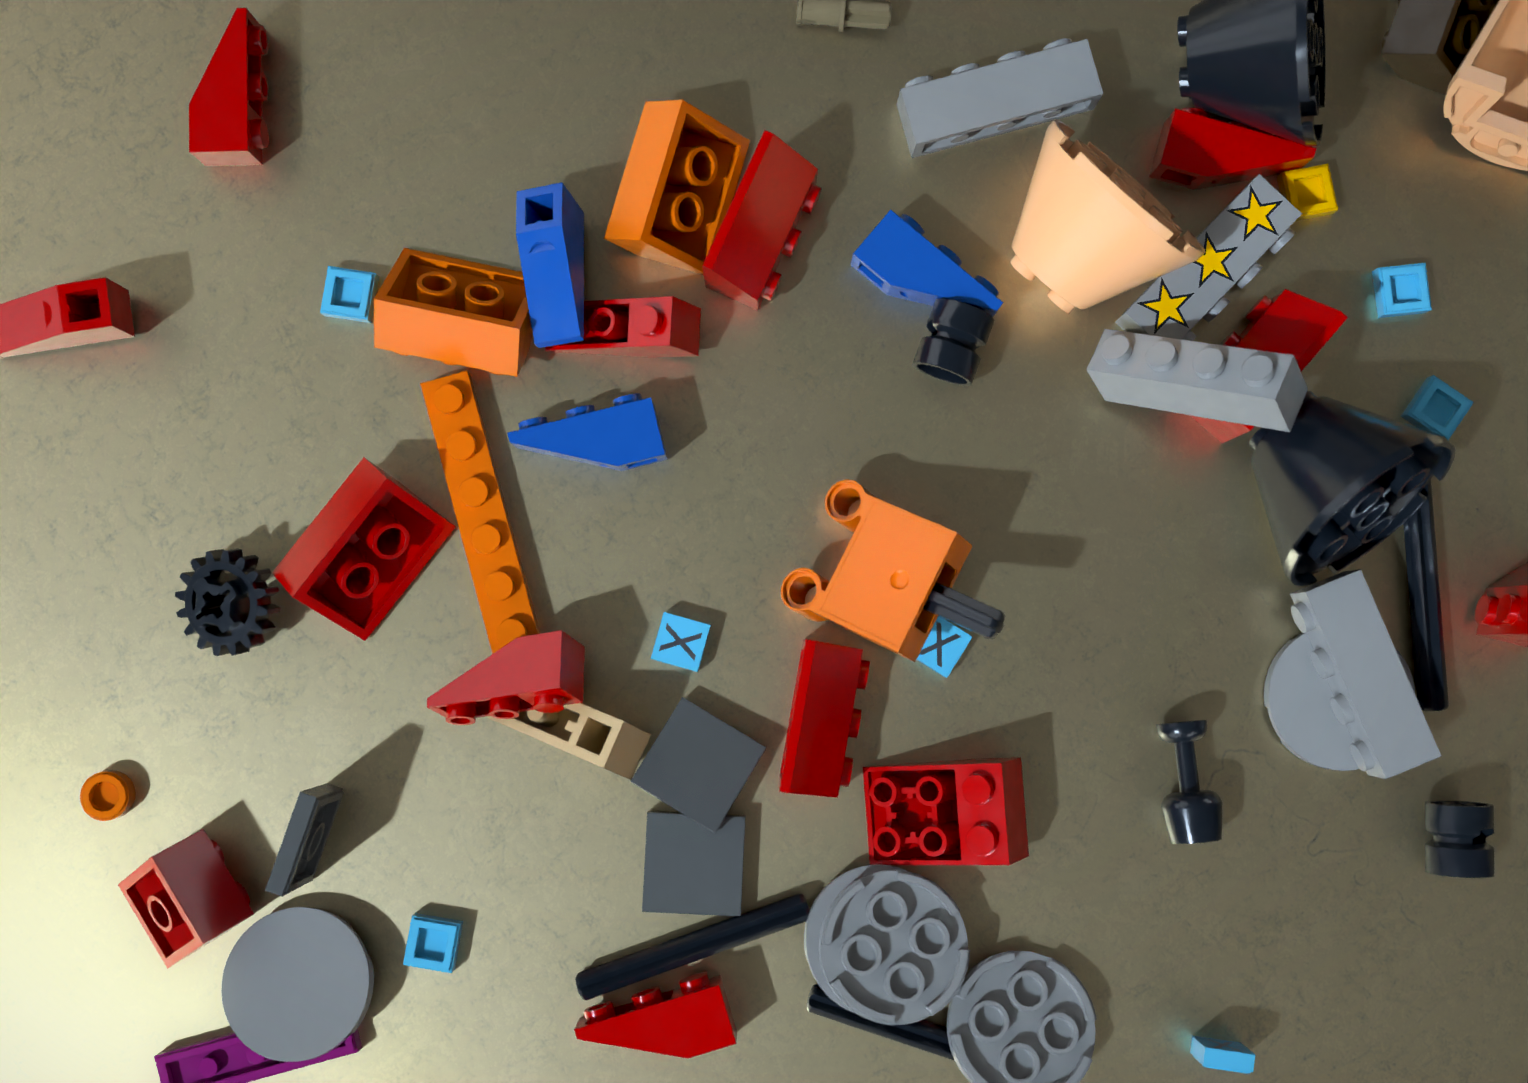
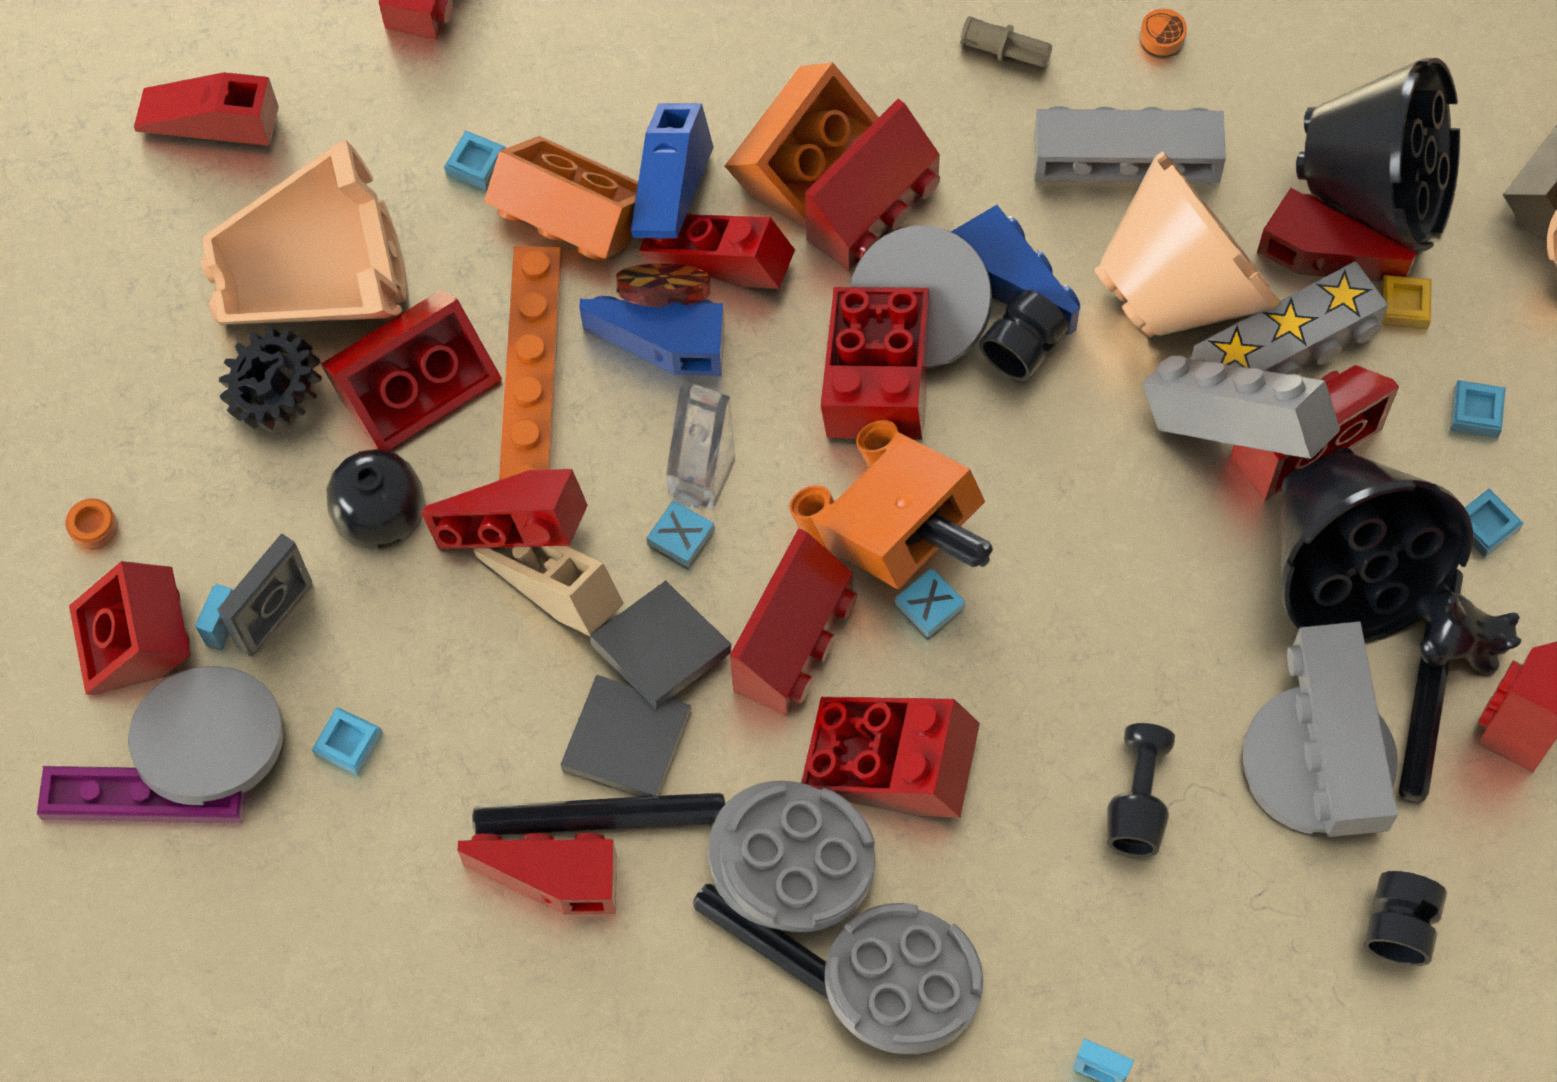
camera: 20 degrees right, 20 degrees down
none -> medium azure tile [195,584,233,651]
none -> light nougat cone [201,140,407,325]
none -> black cylinder [326,449,426,550]
none -> tile [616,263,711,307]
none -> clear slope [666,380,735,510]
none -> red slope [820,287,929,440]
none -> light grey tile [850,225,992,368]
none -> black animal [1417,591,1521,674]

